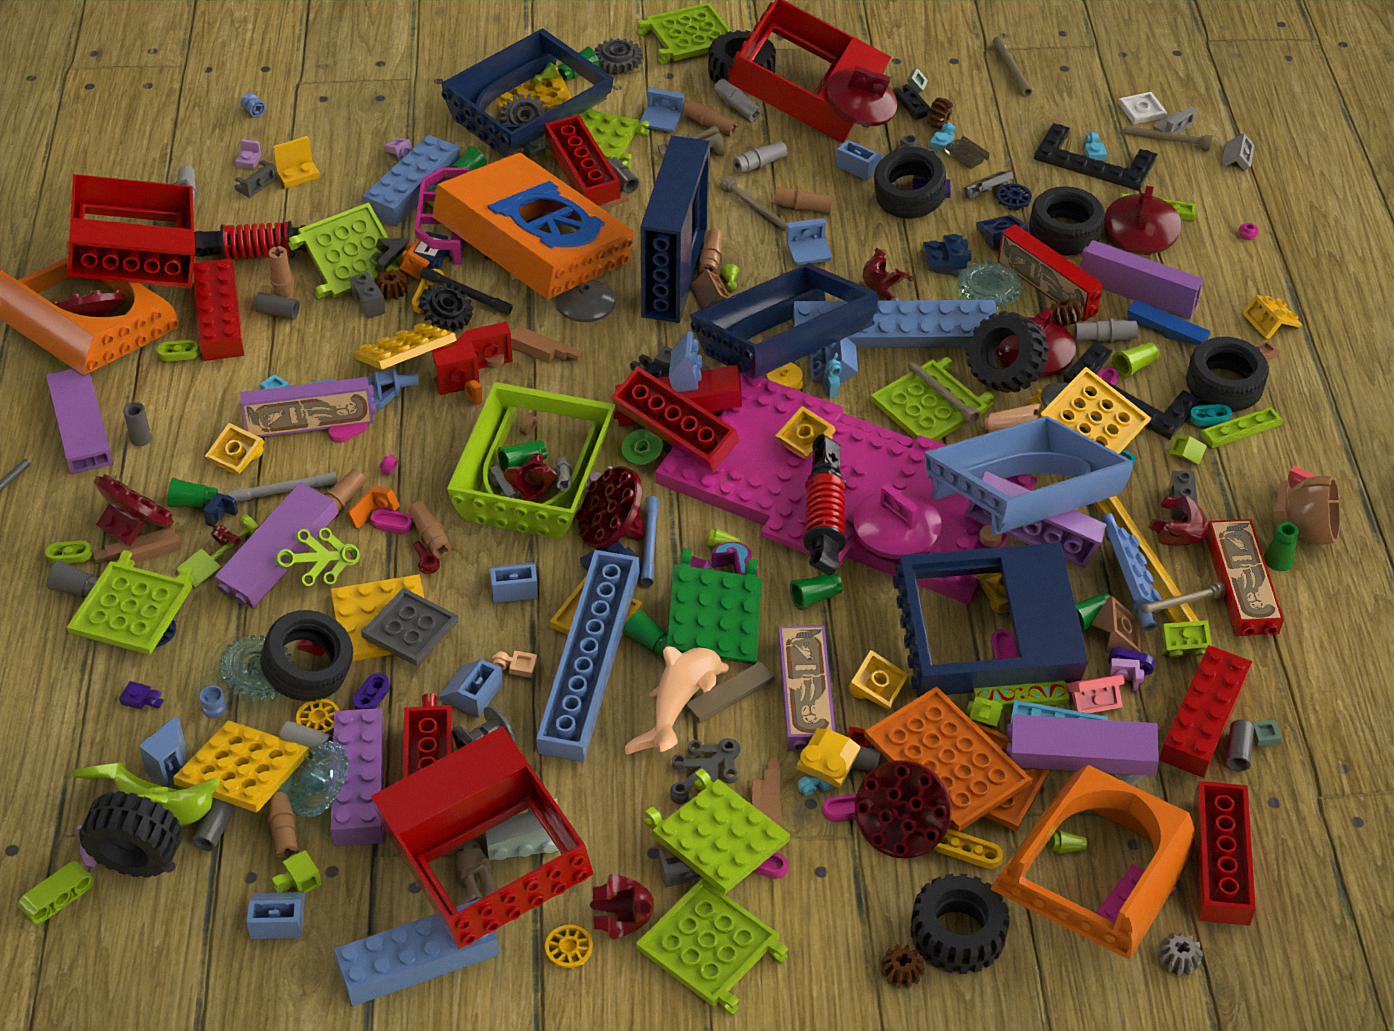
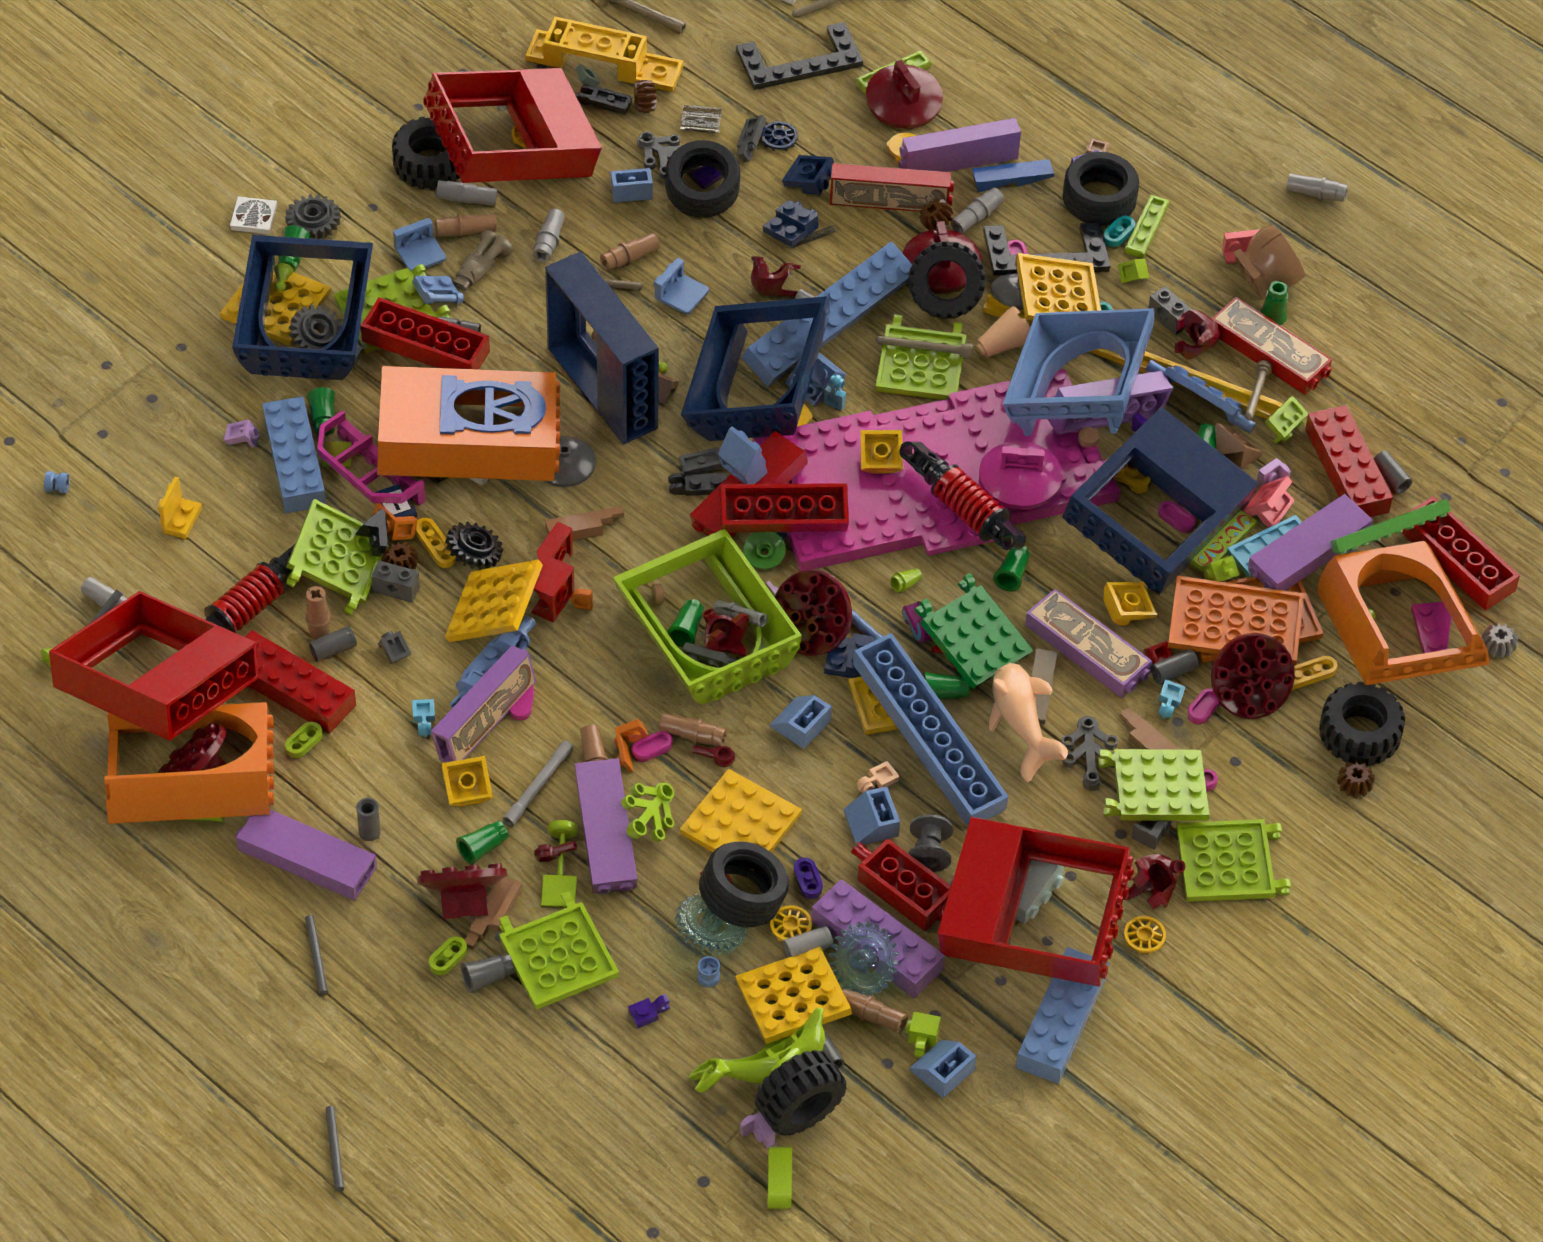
camera: 45 degrees left, 5 degrees up
medium blue slope [139,716,186,788] -> none
dark blue bracket [203,492,238,527] -> none
lavender bracket [235,139,261,170] -> none
dark grey hinge [235,160,277,198] -> none
dark grey plate [361,587,459,666] -> none
dark pink plate [379,454,398,475] -> none
black piece [420,267,513,315] -> none
dark tan piece [454,838,500,905] -> none
lime plate [637,2,732,65] -> none
magenta animal [711,542,758,577] -> none
yellow slope [797,728,861,788] -> none
dark red bracket [826,66,897,128] -> none
medium azure plate [930,123,955,152] -> none
clear light blue gear [957,261,1022,310] -> none
black tyre [1029,186,1105,256] -> none
medium azure plate [1084,132,1107,160] -> none
dark purple plate [1108,647,1155,676] -> none
lime plant [1112,342,1159,378] -> none
dark pink plate [1239,223,1259,240] -> none
yellow bracket [1242,295,1302,339] -> none
sand green plate [1252,720,1282,746] -> none
none -> white tile [230,197,277,235]
none -> dark grey bracket [378,631,411,664]
none -> medium blue plate [412,276,464,304]
none -> yellow bracket [525,17,684,92]
none -> bright green piece [1330,499,1451,555]

